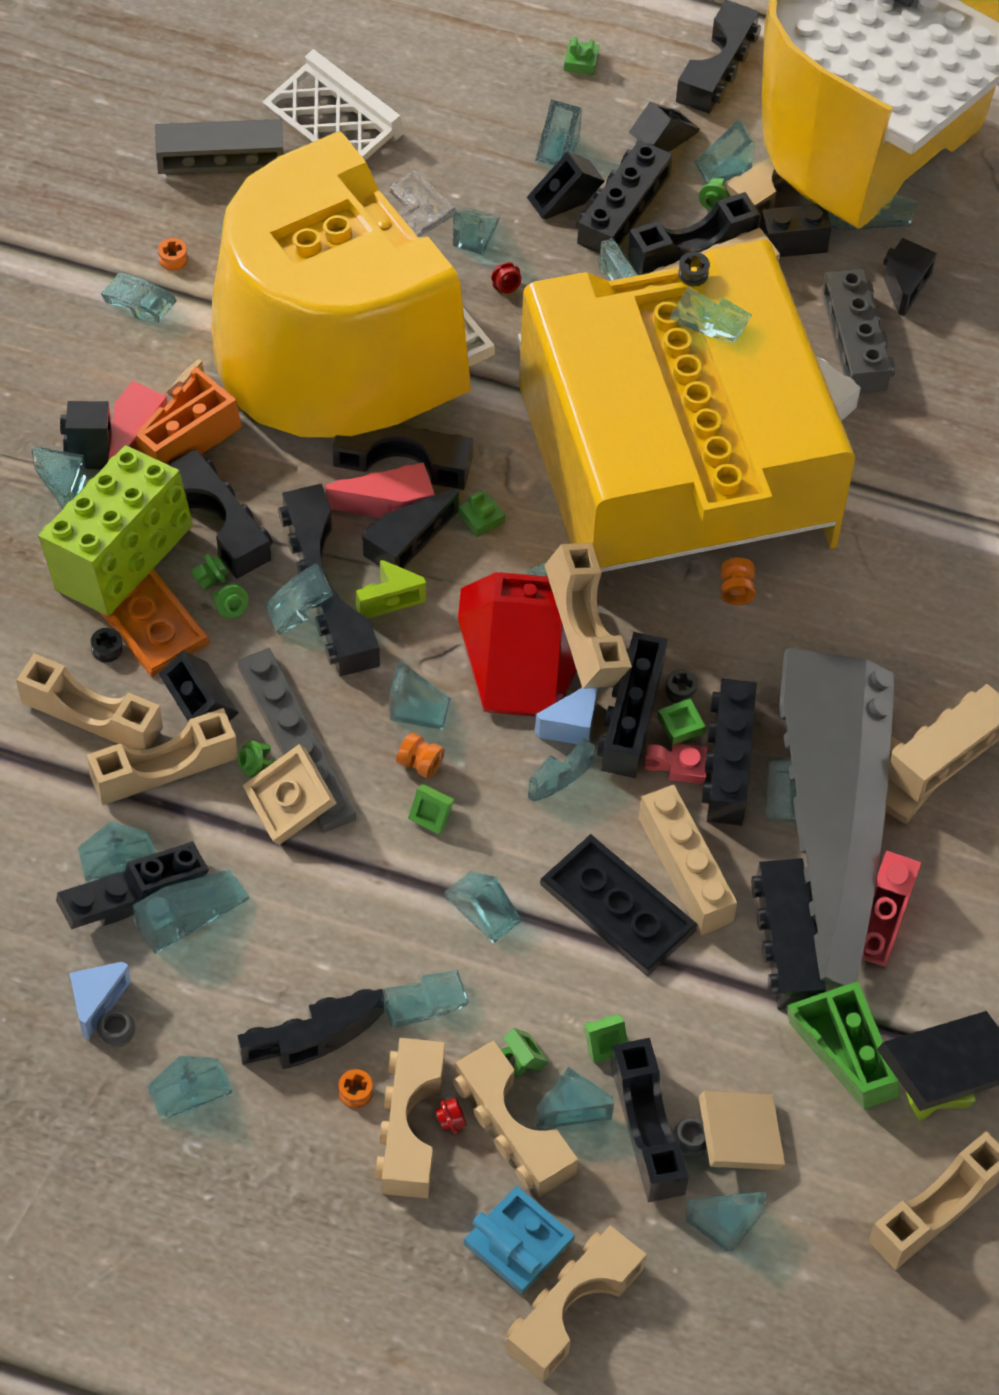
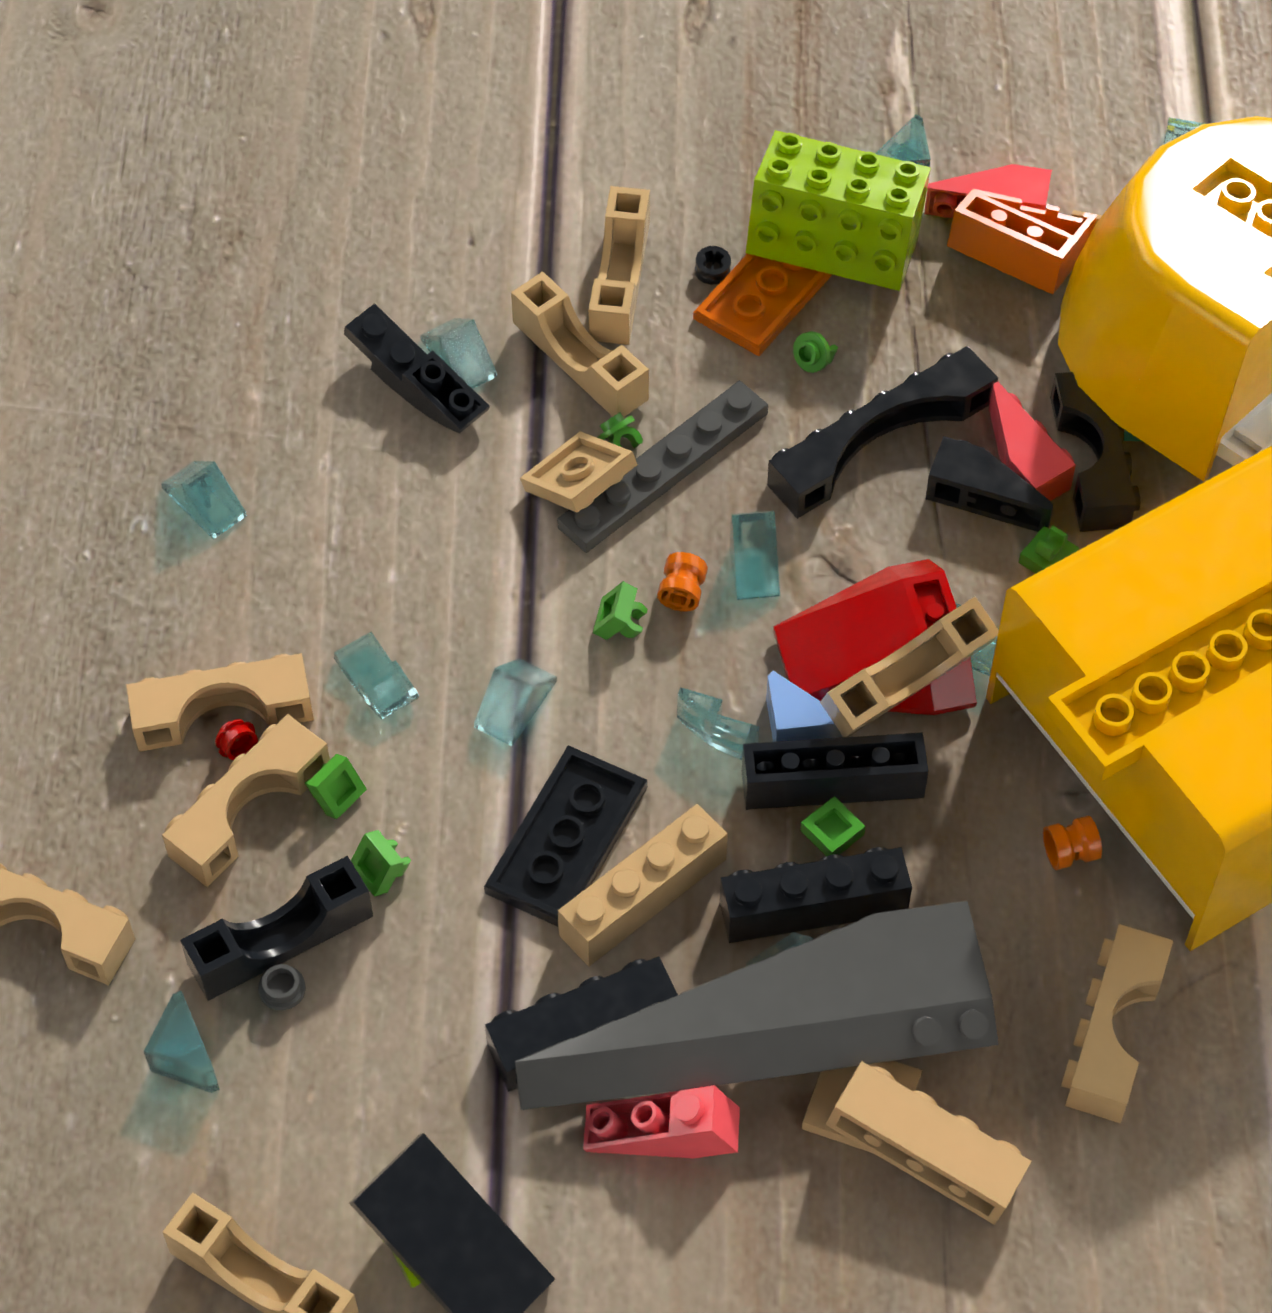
camera: 75 degrees right, 0 degrees up
black brick [60,401,112,469] -> none
light blue slope [69,962,131,1040] -> none
dark grey plate [97,1010,135,1047] -> none
clear light blue slope [132,869,249,954] -> none
black brick [159,651,239,721] -> none
black arch [167,449,273,579] -> none
bright green plate [191,553,229,590] -> none
black slope [237,989,384,1070] -> none
clear light blue slope [265,563,333,635] -> none
orange bush [338,1069,373,1108] -> none
lime slope [356,560,426,618] -> none
dark azure plate [464,1186,575,1295] -> none
clear light blue slope [536,1067,614,1129] -> none
coral plate [644,743,708,784] -> none
dark grey bush [665,669,698,703] -> none
tan tile [699,1090,785,1170] -> none
bright green wedge [787,981,900,1110] -> none
none -> tan arch [1061,924,1173,1124]

